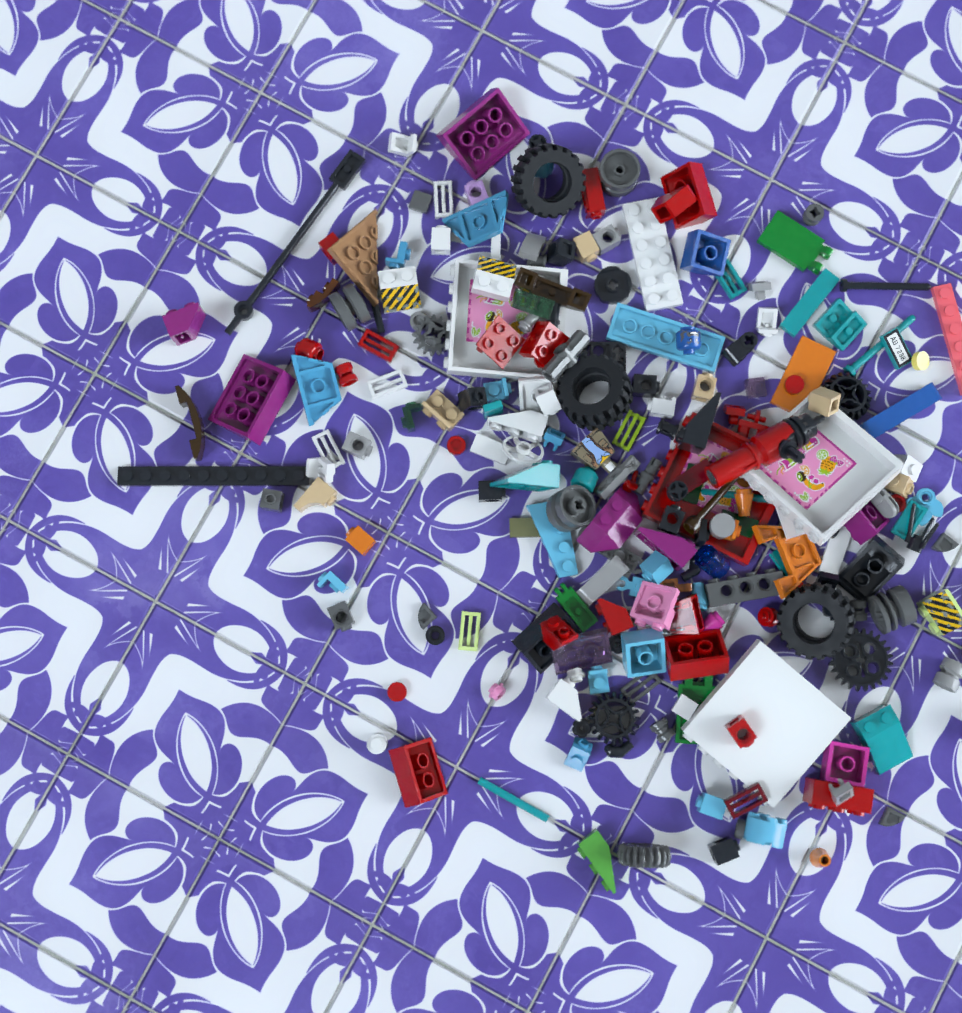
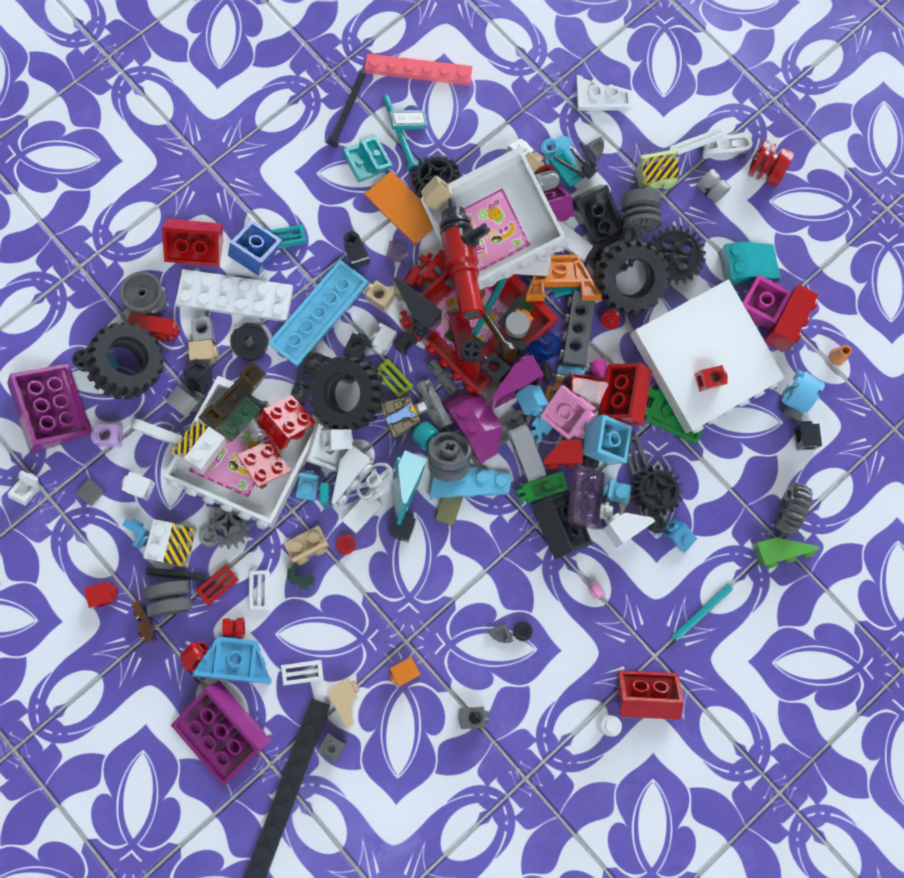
camera: 75 degrees left, 5 degrees down
magenta slope [162,302,206,346] -> none
dark brown slope [175,385,205,462] -> none
black bar [224,149,366,335] -> none
white bracket [306,457,335,483] -> none
medium azure bracket [317,571,349,593] -> none
medium nougat tile [327,209,379,307] -> none
light grey brick [342,431,373,460] -> none
red tile [387,682,407,702] -> none
white tile [433,180,453,219] -> none
dark azure wing [442,190,509,248] -> none
black brick [457,387,487,412] -> none
yellowish green tile [458,611,481,651] -> none
red slope [540,615,578,651] -> none
dark grey piece [542,330,590,382] -> none
dark azure tile [543,427,566,451] -> none
black arm [604,741,634,758] -> none
red hand [622,470,639,493] -> none
dark grey wheel [649,717,676,744] -> none
red slope [651,184,697,224] -> none
white tile [671,693,699,721] -> none
blue head [676,326,701,355] -> none
medium azure brick [695,792,726,820] -> none
dark red tile [723,782,768,819] -> none
orange cone [734,489,753,516] -> none
light grey tile [748,281,771,300] -> none
white bracket [756,307,778,336] -> none
green tile [757,210,834,275] -> none
teal tile [779,268,840,338] -> none
red tile [784,375,804,395] -> none
dark grey wheel [802,204,824,226] -> none
light grey tile [829,778,854,806] -> none
blue beam [859,382,942,439] -> none
dark grey tile [878,806,906,827] -> none
light yellow tile [911,351,929,371] -> none

